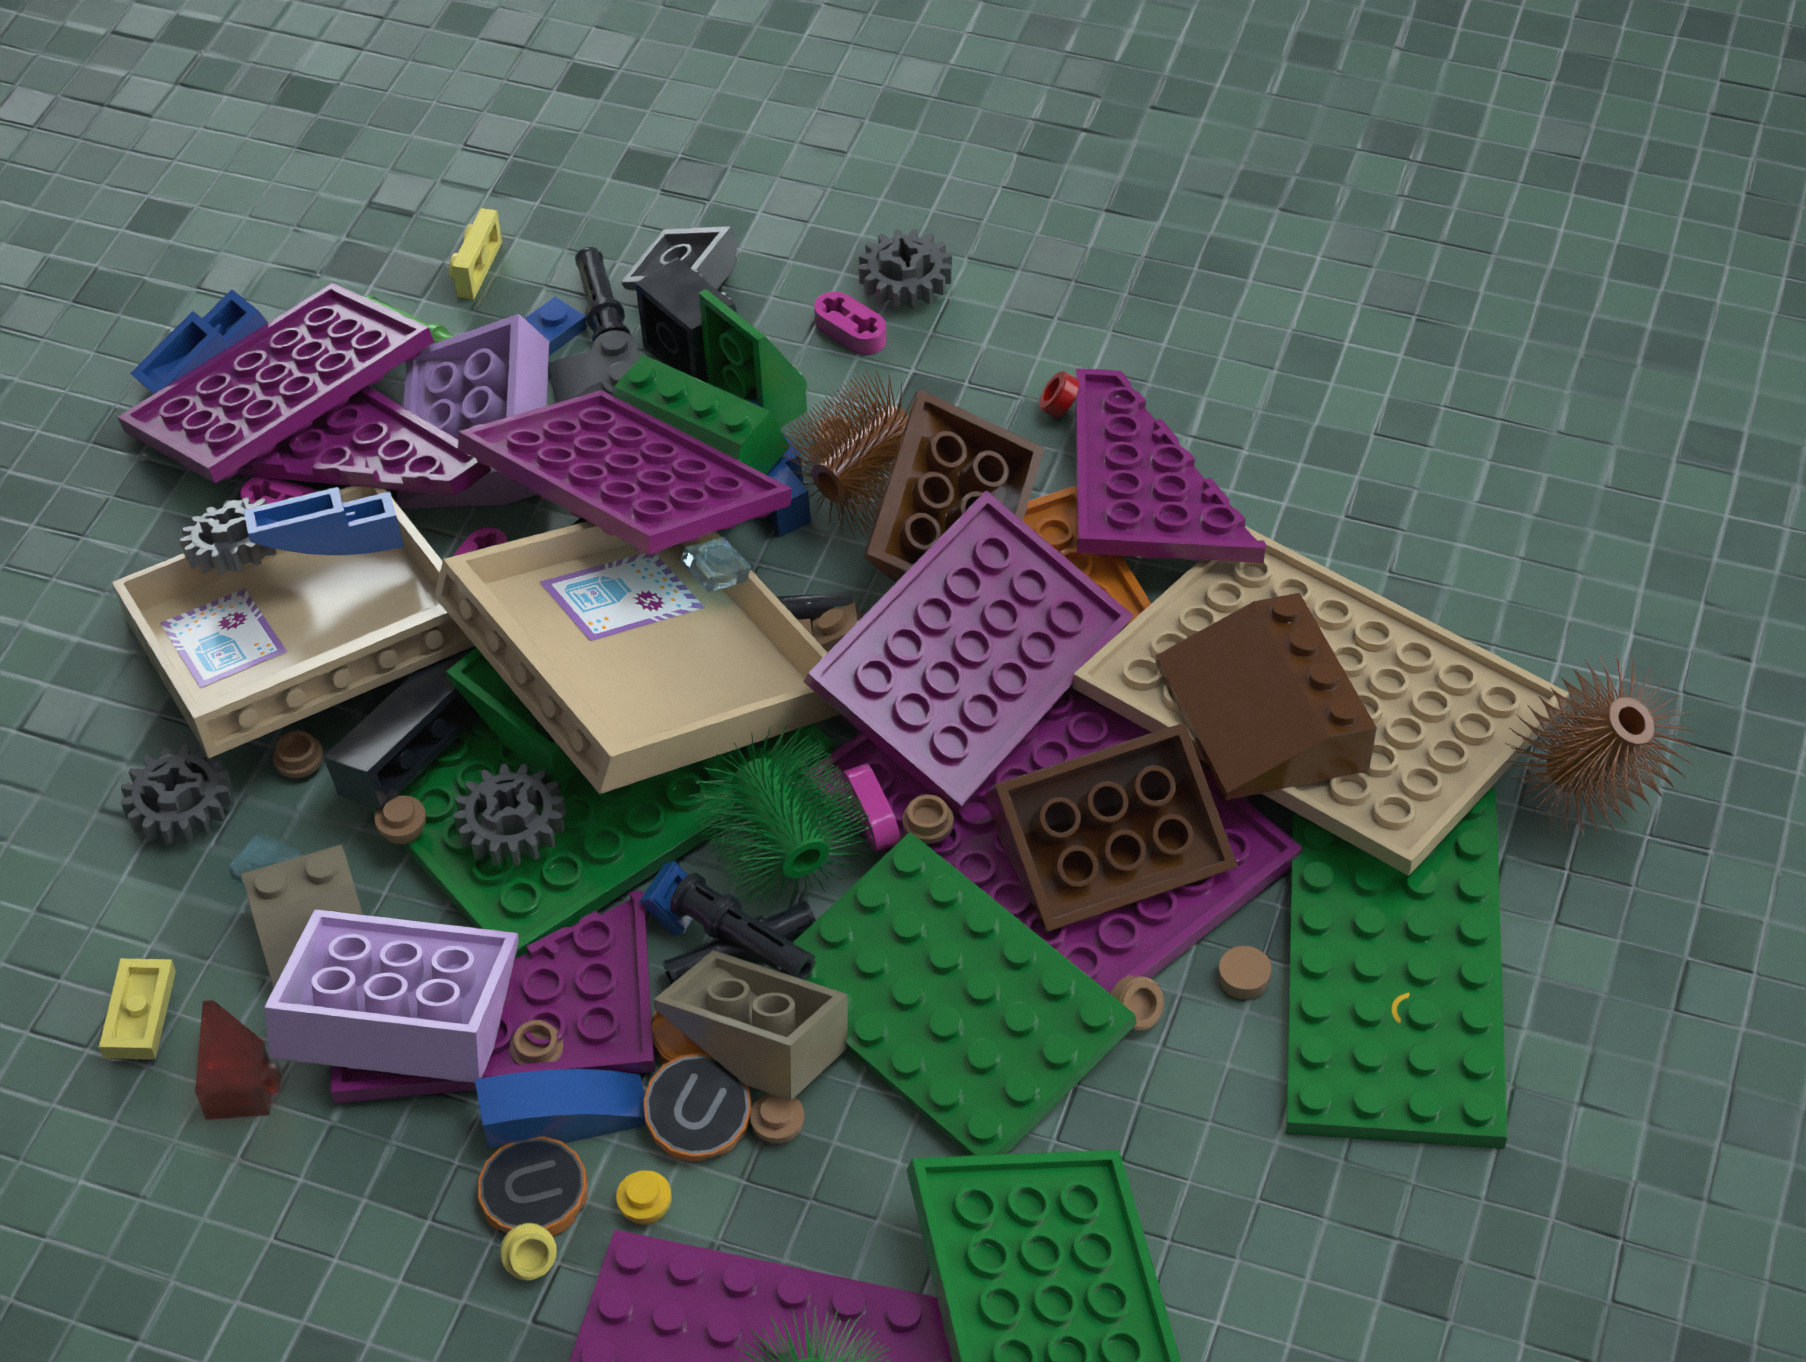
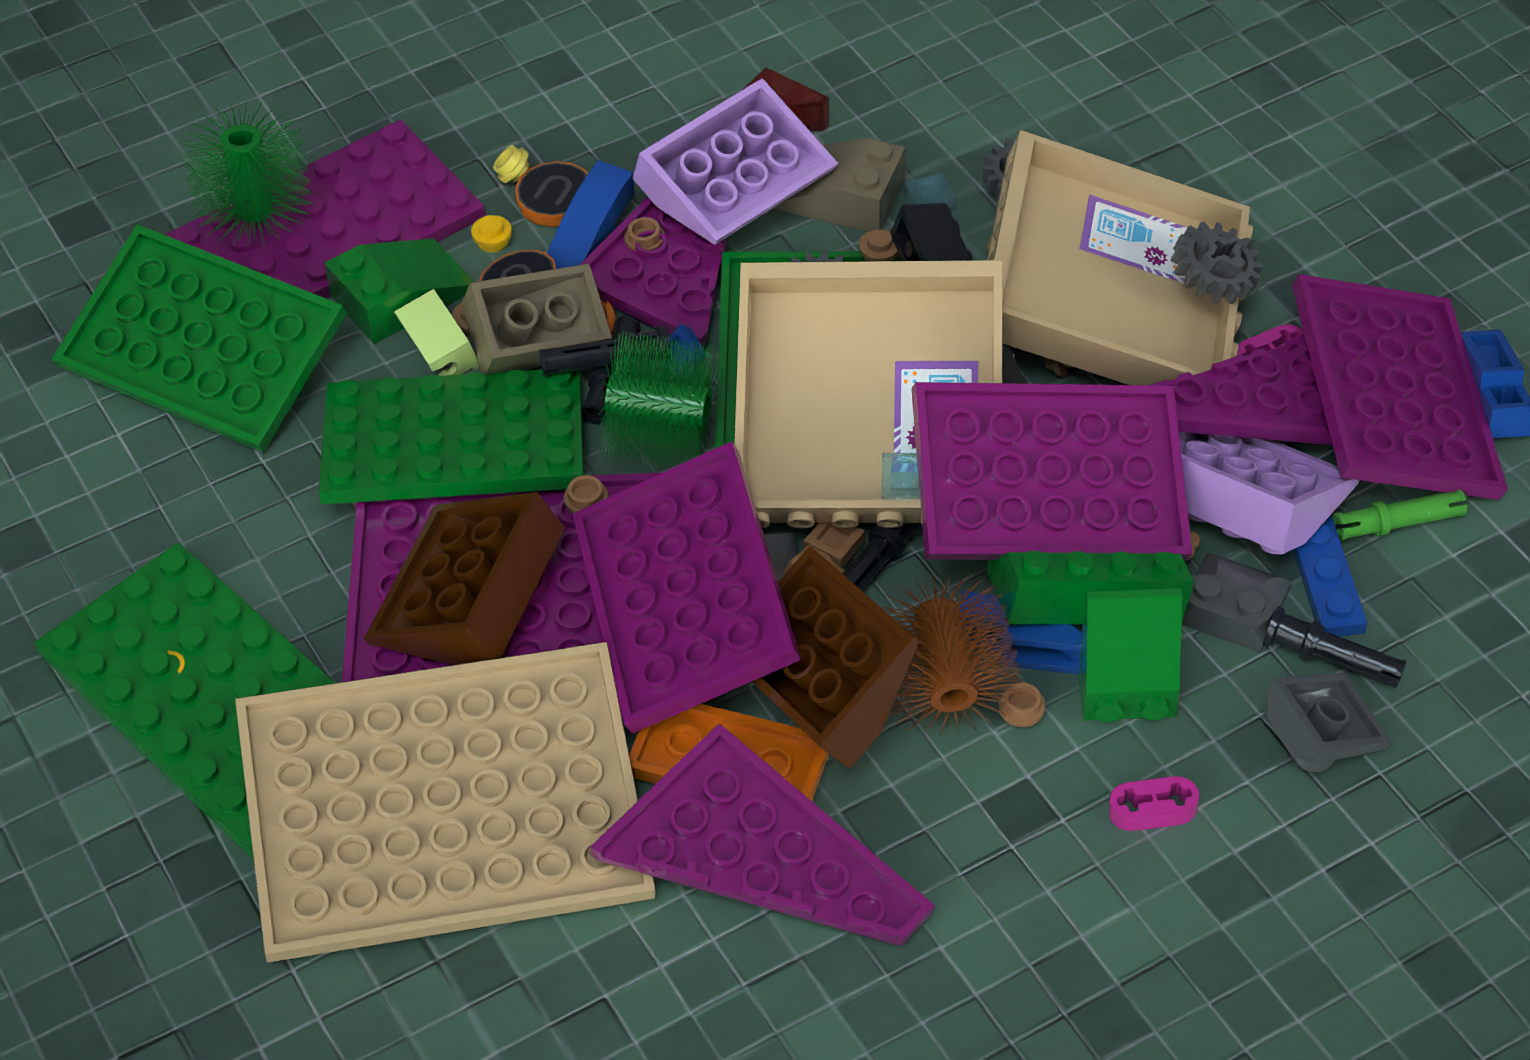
camera: 130 degrees right, 0 degrees up
light yellow plate [99,958,176,1060] -> none
blue slope [243,487,404,556] -> none
light yellow plate [449,208,502,300] -> none
black brick [635,258,737,383] -> none
dark pink beam [842,764,900,852] -> none
dark grey gear [858,229,952,309] -> none
red tile [1039,371,1079,418] -> none
medium nougat tile [1111,975,1164,1030] -> none
reddish brown slope [1155,593,1377,800] -> none
medium nougat tile [1218,946,1272,1000] -> none
dark orange piece [1505,654,1696,837] -> none
none -> green slope [324,238,474,344]
none -> yellowish green hinge [394,289,479,376]

